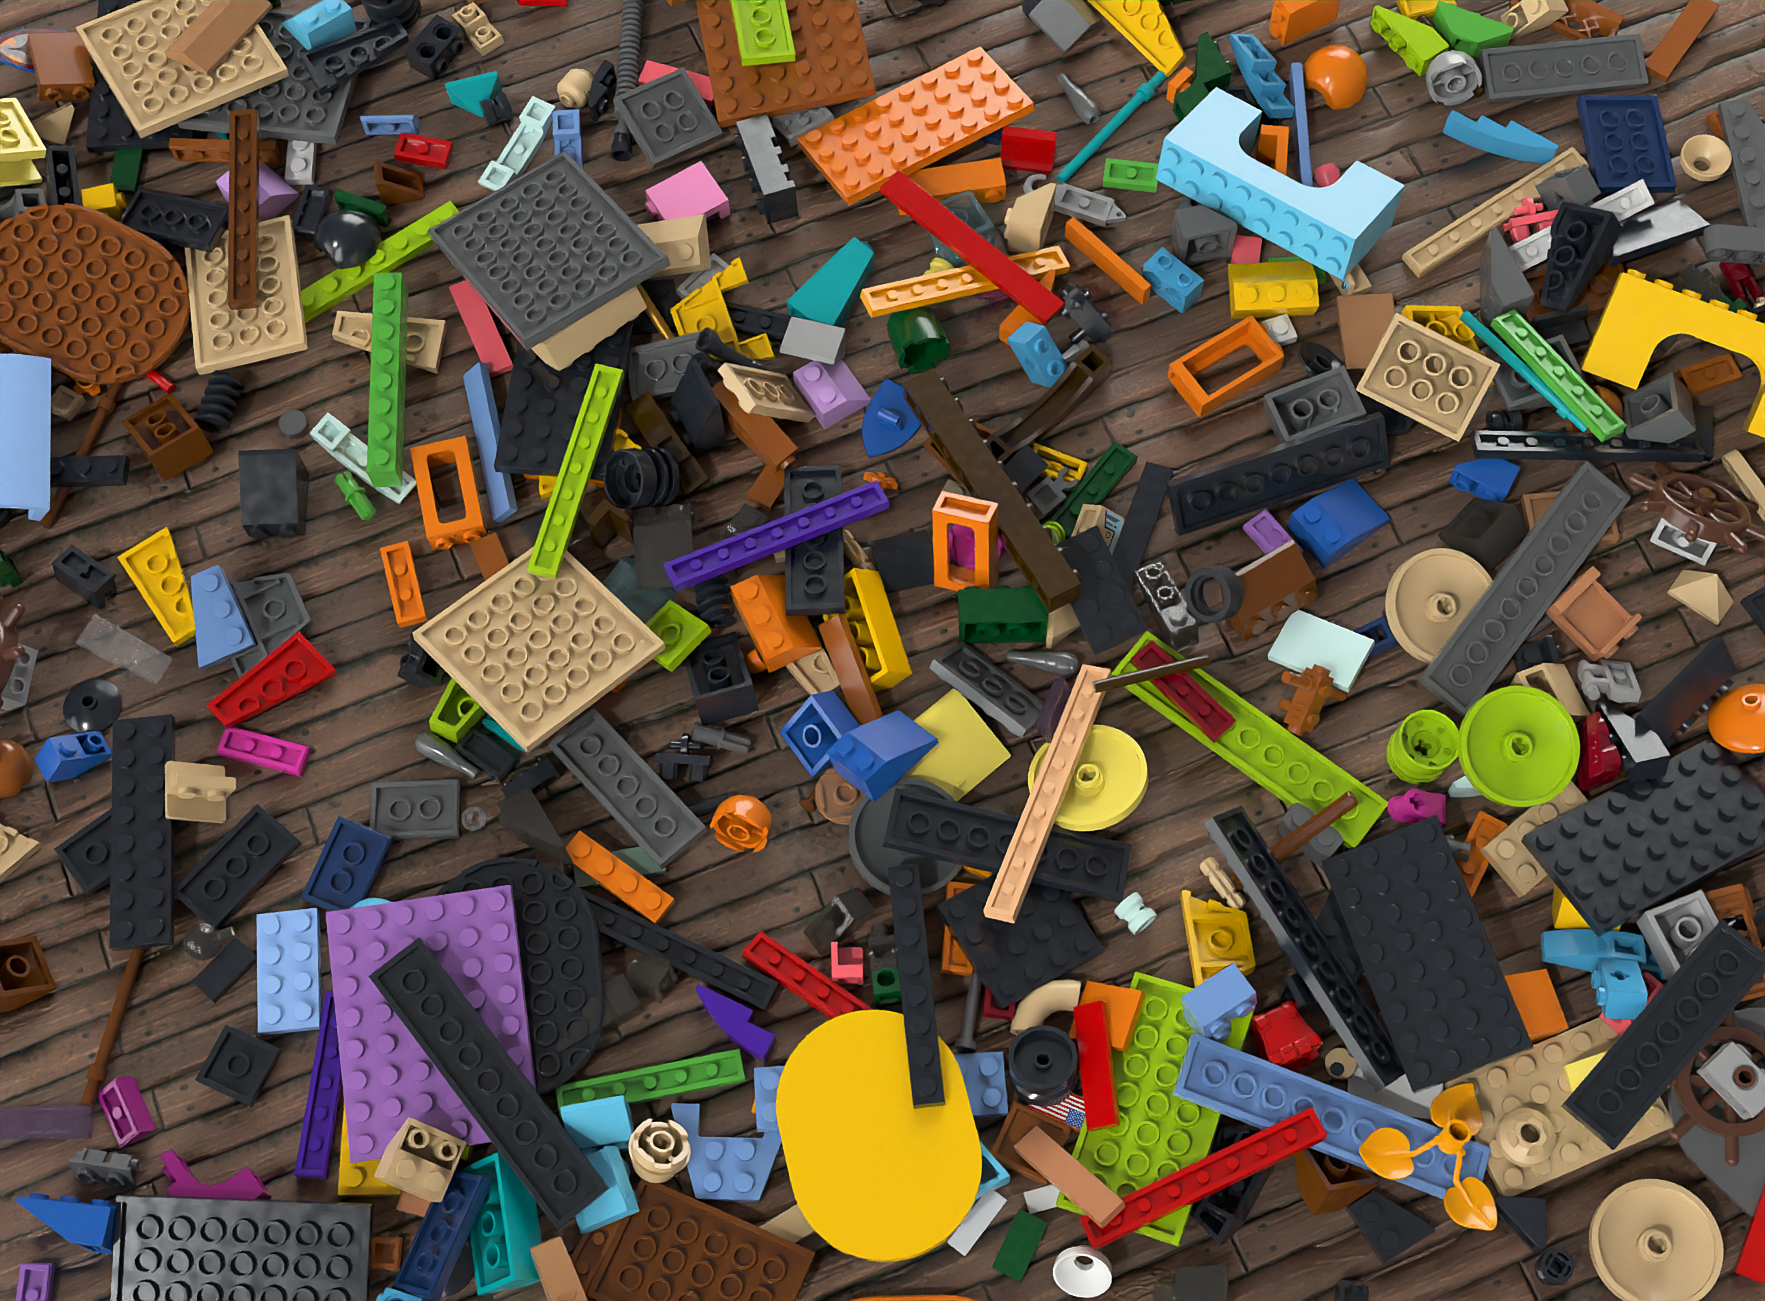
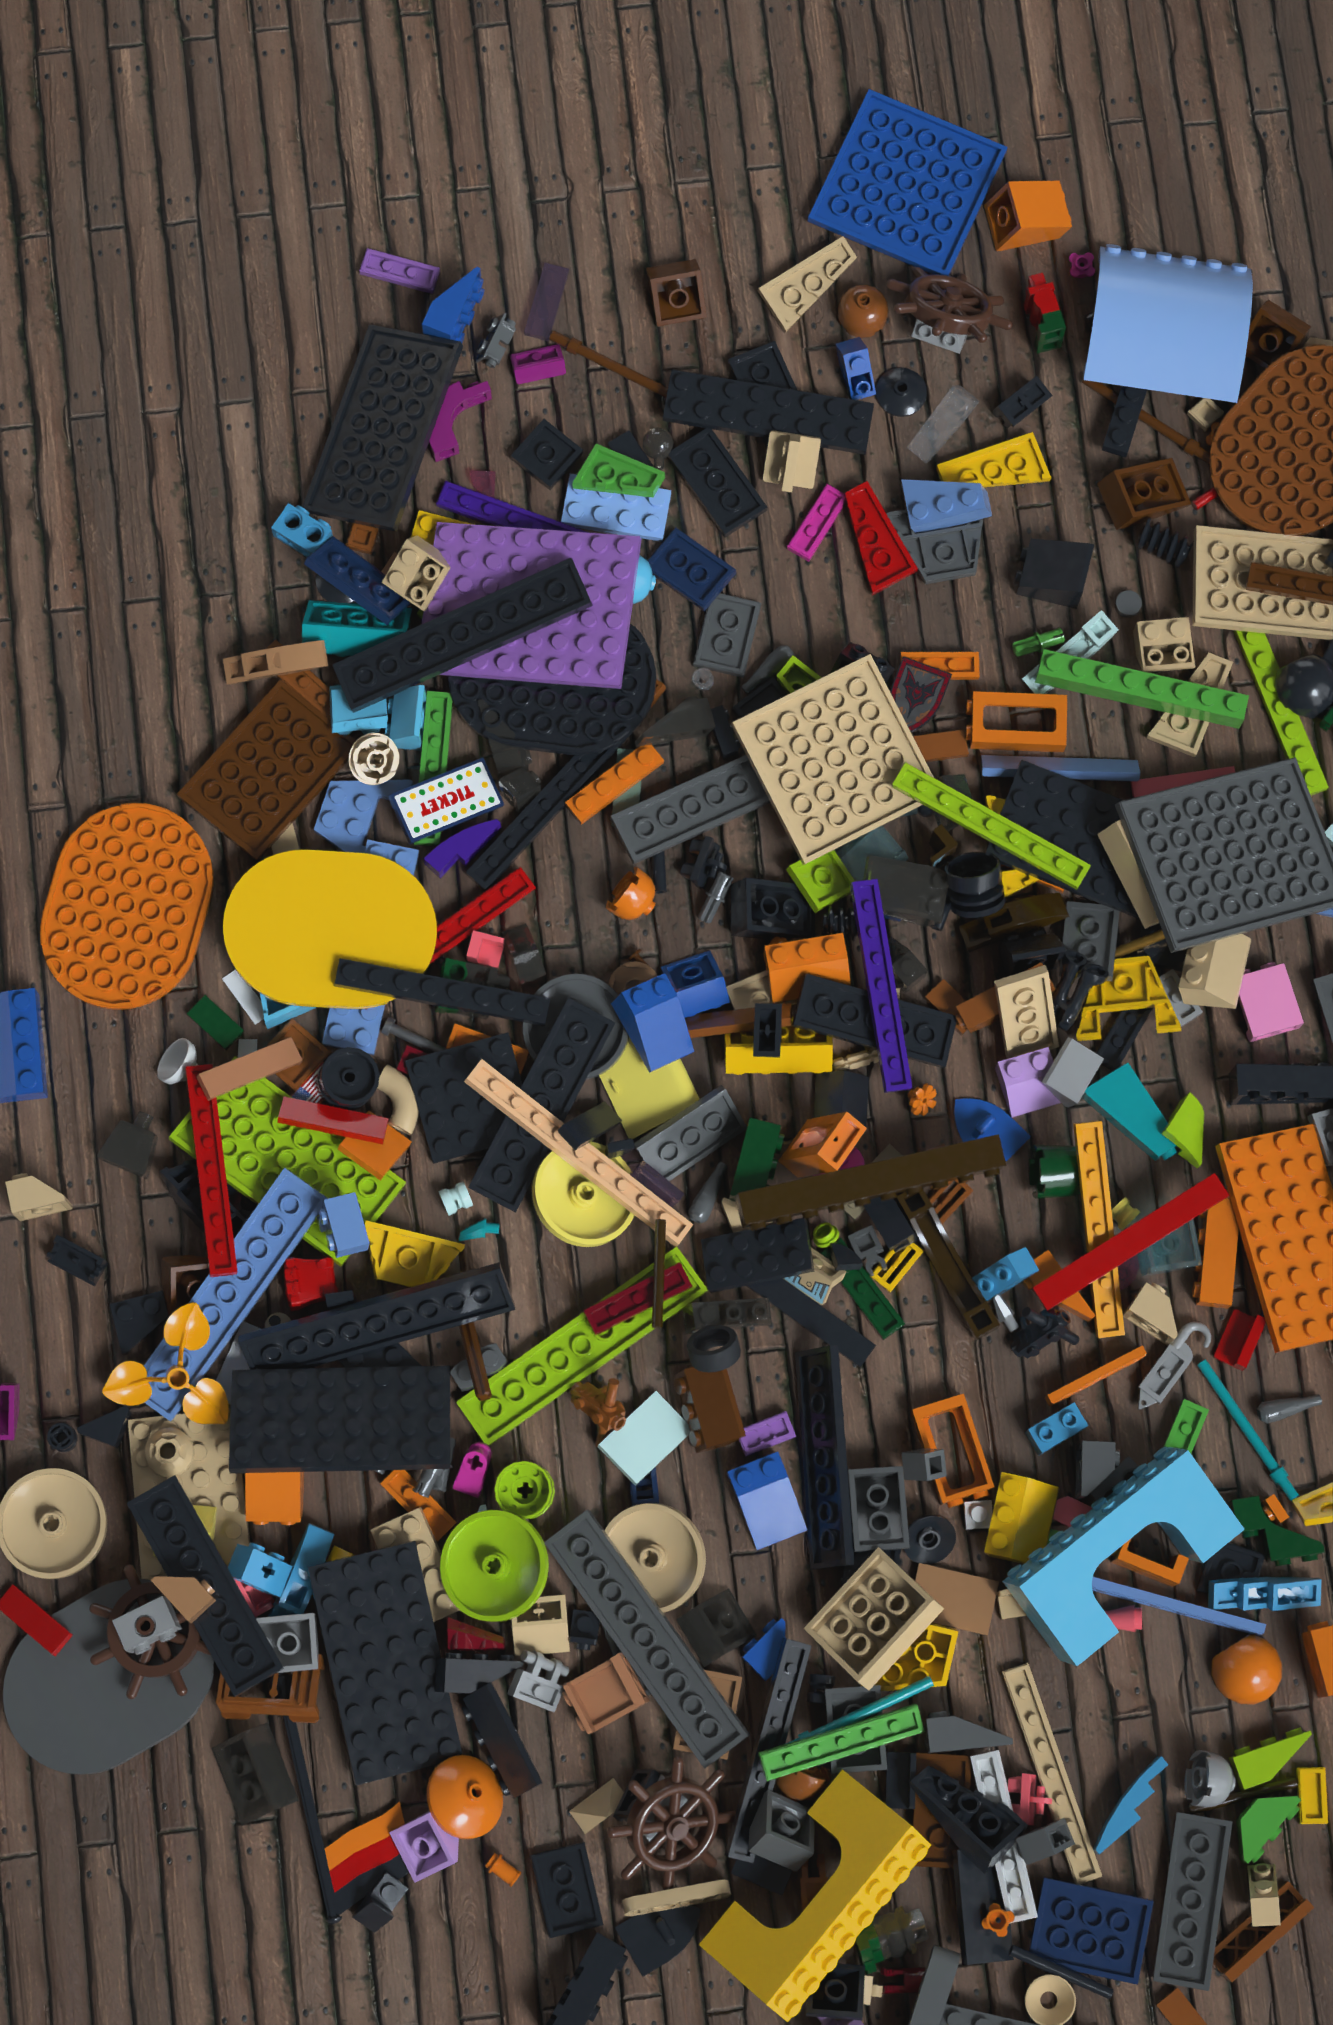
camera: 100 degrees right, 10 degrees up
none -> medium nougat slope [151,1576,216,1623]
none -> tile [388,758,504,845]
none -> teal bar [458,1218,500,1242]
none -> clear pink tile [470,471,496,498]
none -> black tile [558,1101,622,1151]
none -> bright green wing [572,444,665,498]
none -> black tile [605,1138,635,1159]
none -> black tile [613,1769,660,1822]
none -> black slope [753,1003,782,1058]
none -> black tile [828,1243,863,1271]
none -> shield [890,656,952,732]
none -> dark grey brick [902,1448,947,1481]
none -> orange plate [982,1903,1015,1937]
none -> black bar [1009,1945,1114,1999]
none -> tan slope [1133,617,1195,672]
none -> lime slope [1162,1092,1204,1168]

